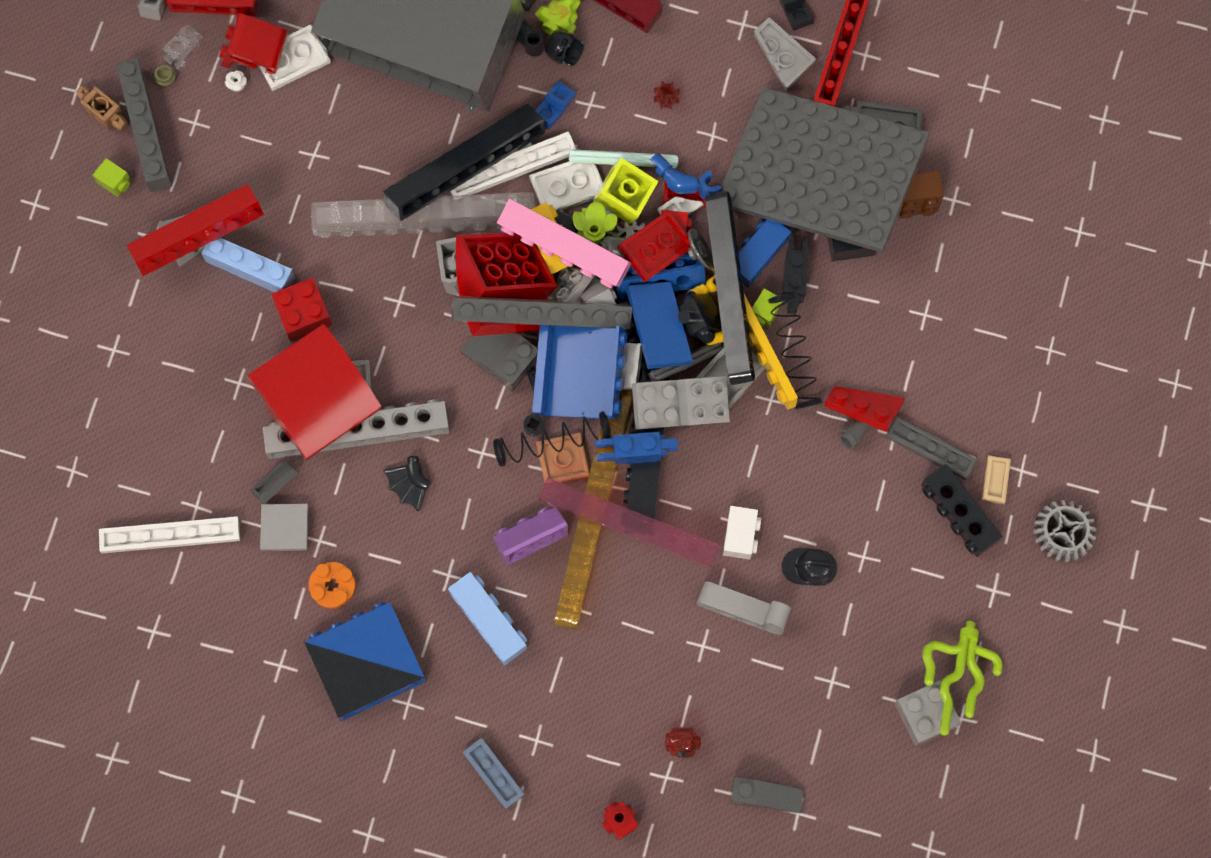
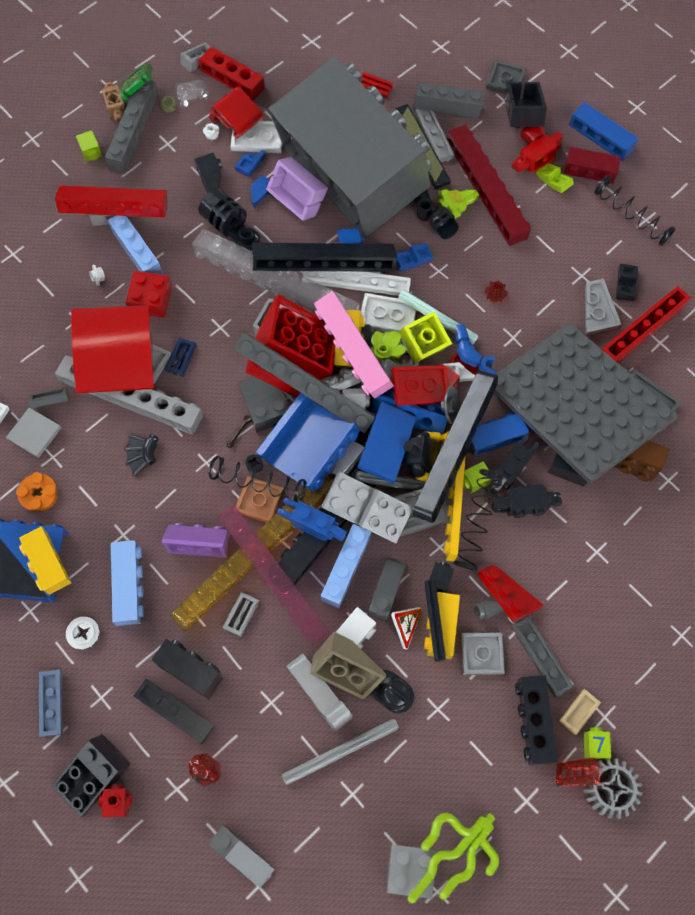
camera: 30 degrees right, 5 degrees down
none -> yellow brick [19,526,71,595]
none -> black slope [52,734,131,818]
none -> white gear [66,616,100,650]
none -> white plate [90,265,105,286]
none -> green container [120,61,153,101]
none -> black plate [133,679,214,744]
none -> black brick [151,639,223,700]
none -> dark blue tile [166,338,197,377]
none -> black slope [194,152,223,193]
none -> black cylinder [199,188,260,252]
none -> light grey tile [223,592,259,638]
none -> dark brown hinge [226,415,251,448]
none -> blue tile [235,151,266,177]
none -> blue tile [251,174,270,207]
none -> lavender piece [266,157,328,221]
none -> light grey axle [282,719,399,785]
none -> dark tan slope [310,631,386,700]
none -> light blue brick [321,524,371,609]
none -> blue brick [338,228,364,244]
none -> dark grey slope [368,559,406,622]
none -> piece [392,607,422,649]
none -> black axle [424,580,446,662]
none -> yellow brick [424,592,460,659]
none -> black brick [429,562,454,593]
none -> light grey tile [461,633,505,675]
none -> black hinge [492,485,562,518]
none -> clear red slope [556,758,600,786]
none -> lime brick [584,727,611,760]

